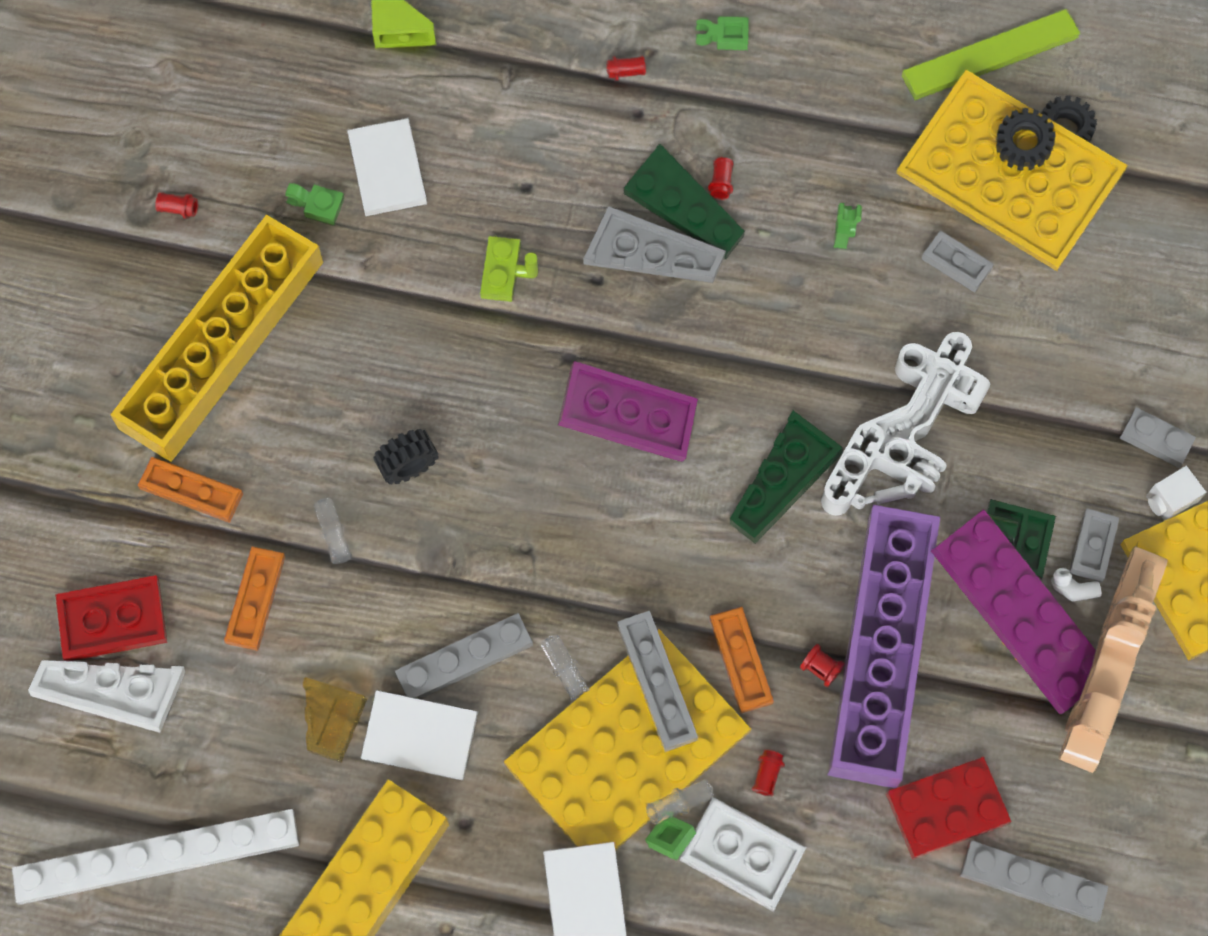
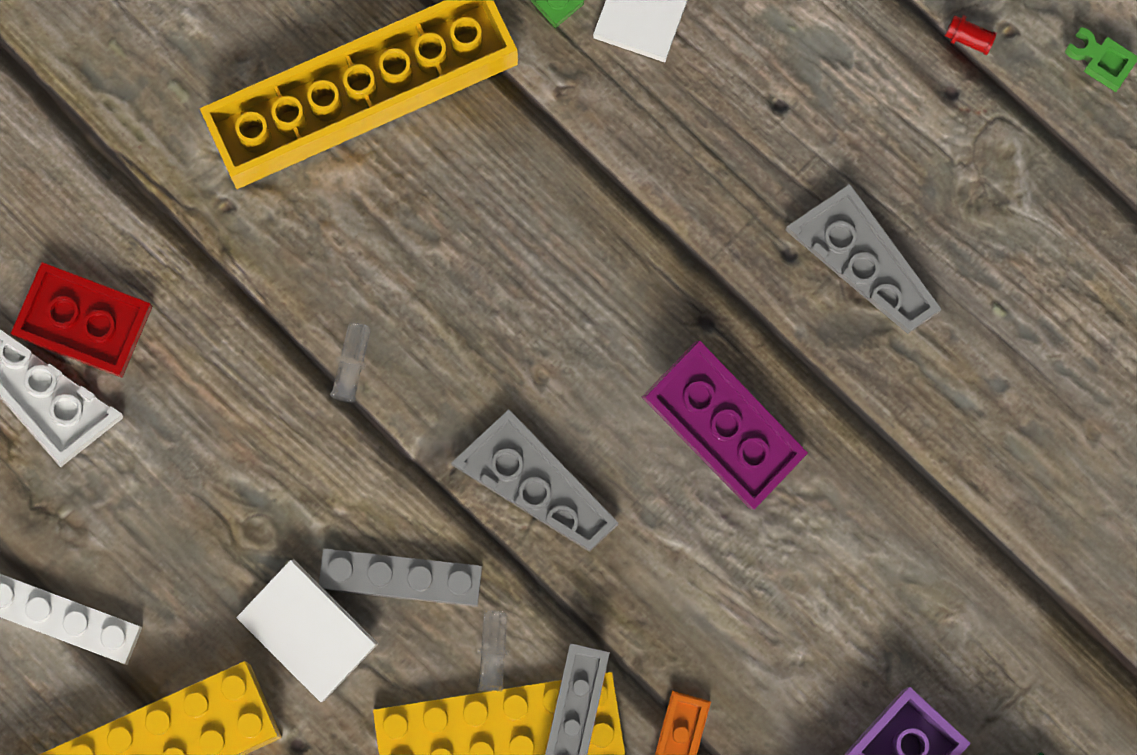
camera: 30 degrees right, 10 degrees up
orange tile [137,457,243,523] -> none
orange tile [224,546,286,651] -> none
clear yellow wing [303,677,367,763] -> none
black tyre [373,429,439,484] -> none
lime plate [480,236,538,302] -> none
dark green wing [623,143,745,259] -> none
red pin [708,157,734,200] -> none
dark green wing [730,410,843,544] -> none
white beam [821,332,990,516] -> none
bright green plate [834,203,862,249] -> none
none -> light grey wing [451,409,619,552]

